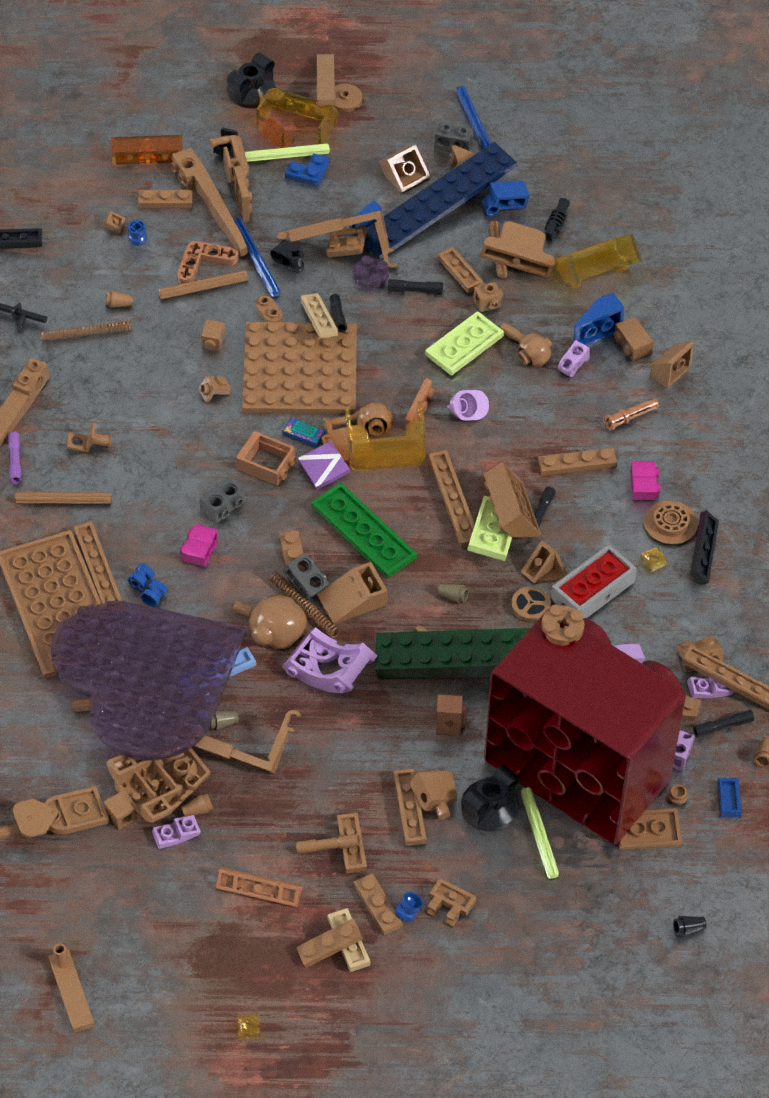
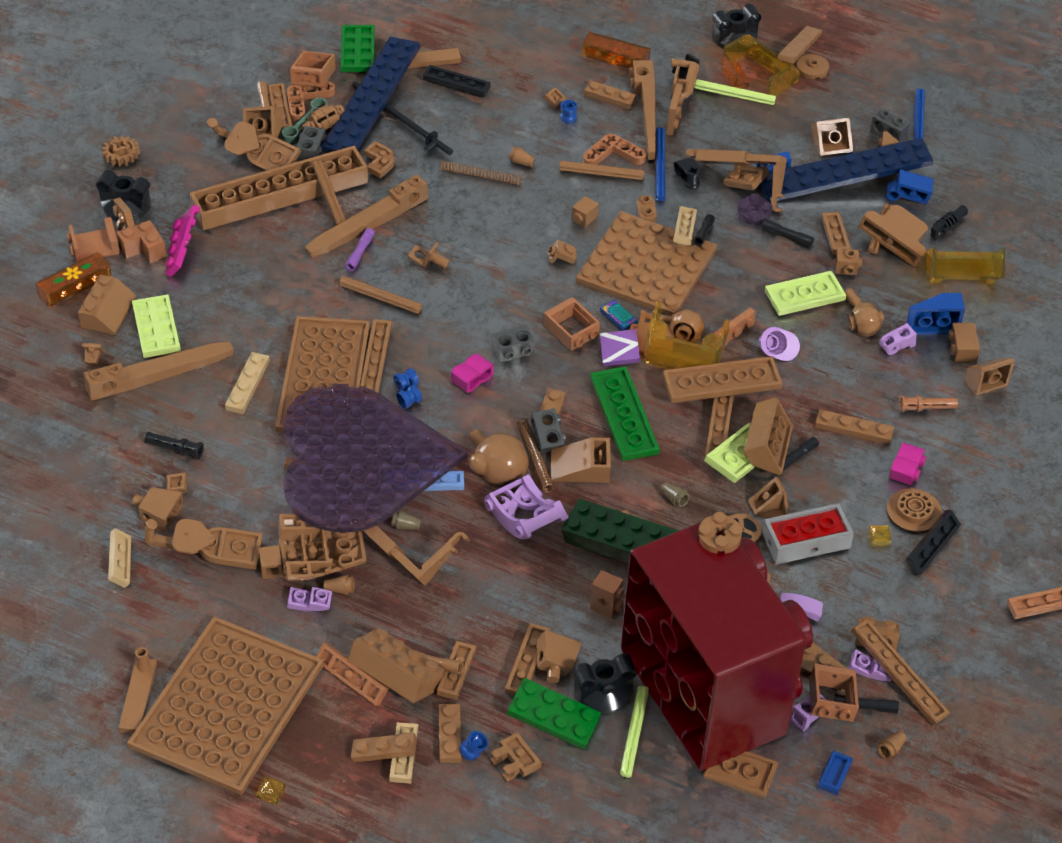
camera: 25 degrees right, 5 degrees down
blue plate [285,153,330,187] -> none
medium nougat plate [668,784,689,804] -> none
none -> medium nougat plate [127,616,324,796]
none -> medium nougat brick [348,628,444,703]
none -> green plate [507,677,601,750]
none -> medium nougat plate [663,356,783,403]
none -> nougat window [809,663,859,722]

